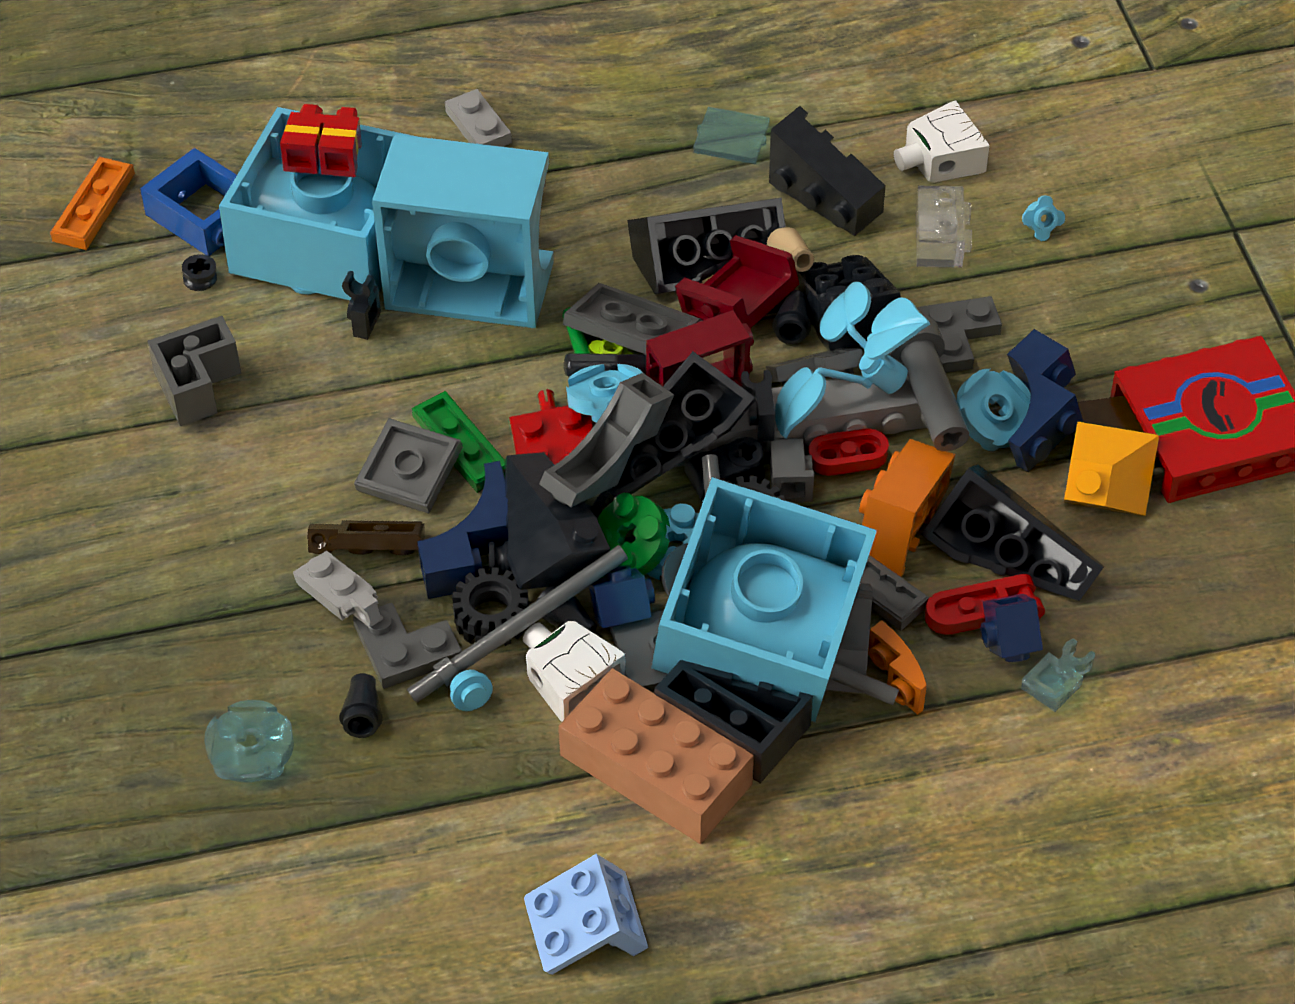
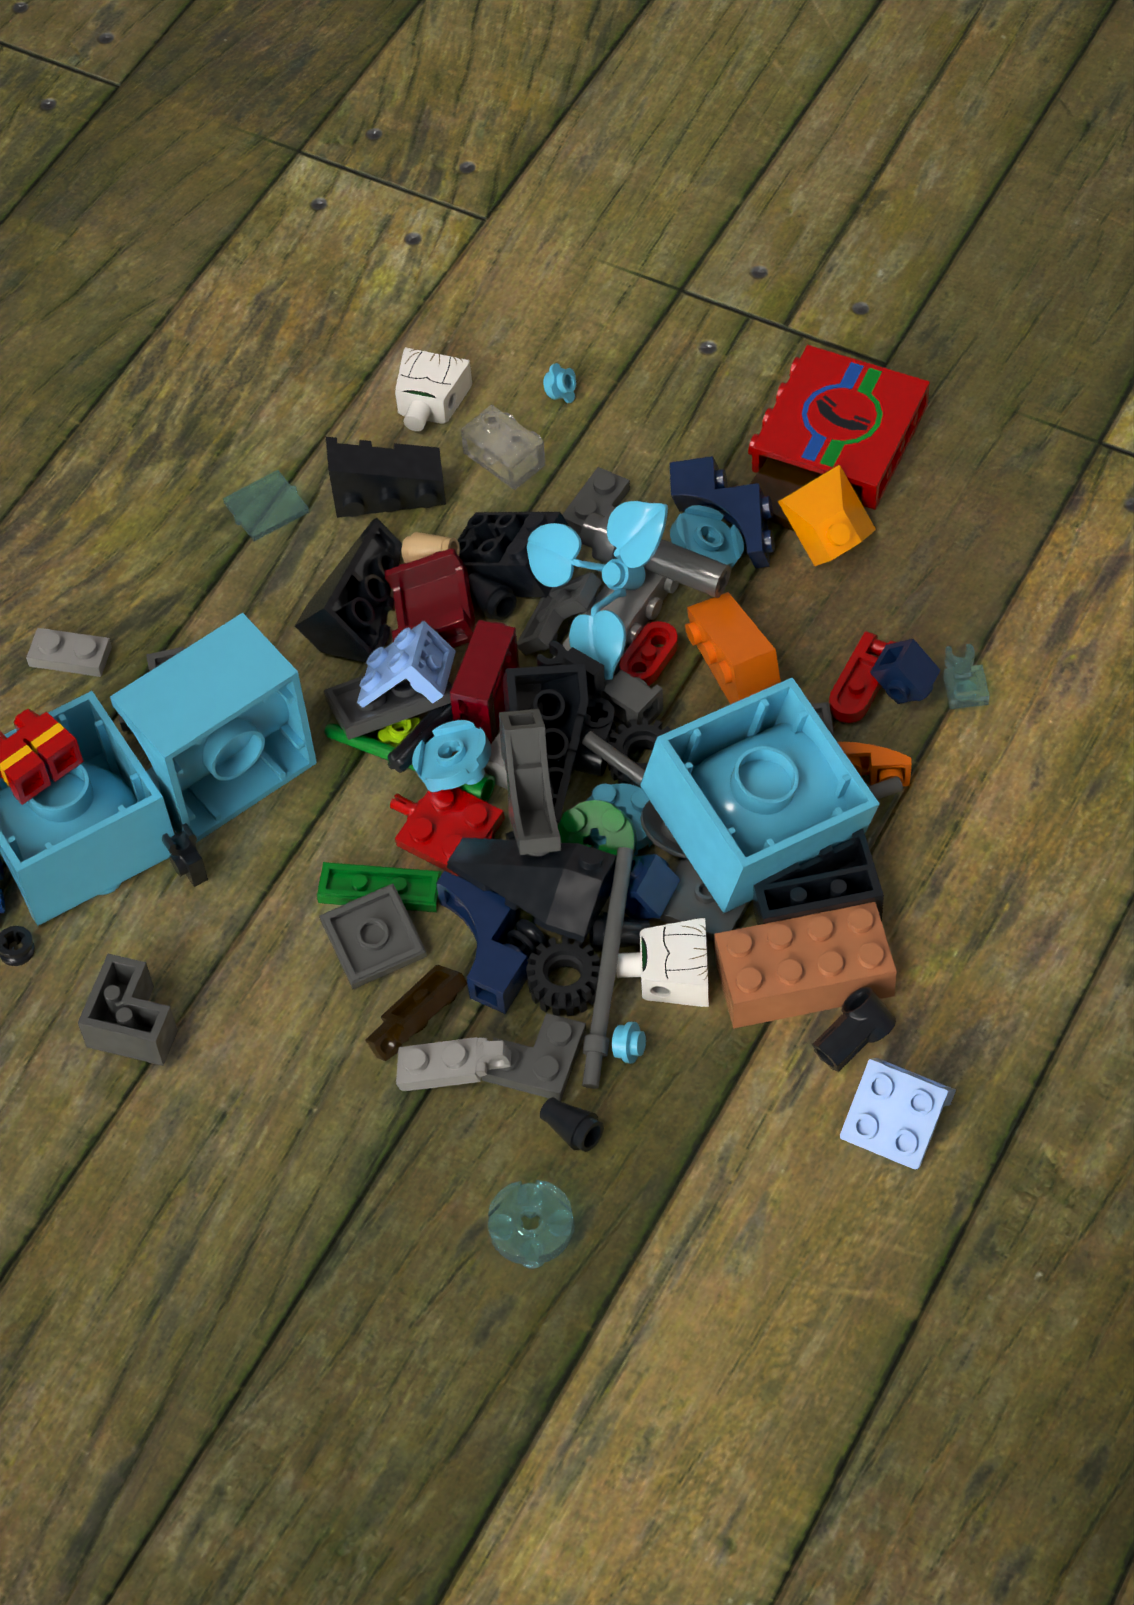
camera: 45 degrees left, 5 degrees up
black wedge [921,464,1105,601] -> none
none -> light blue bracket [357,621,456,708]
none -> black piece [812,987,896,1072]

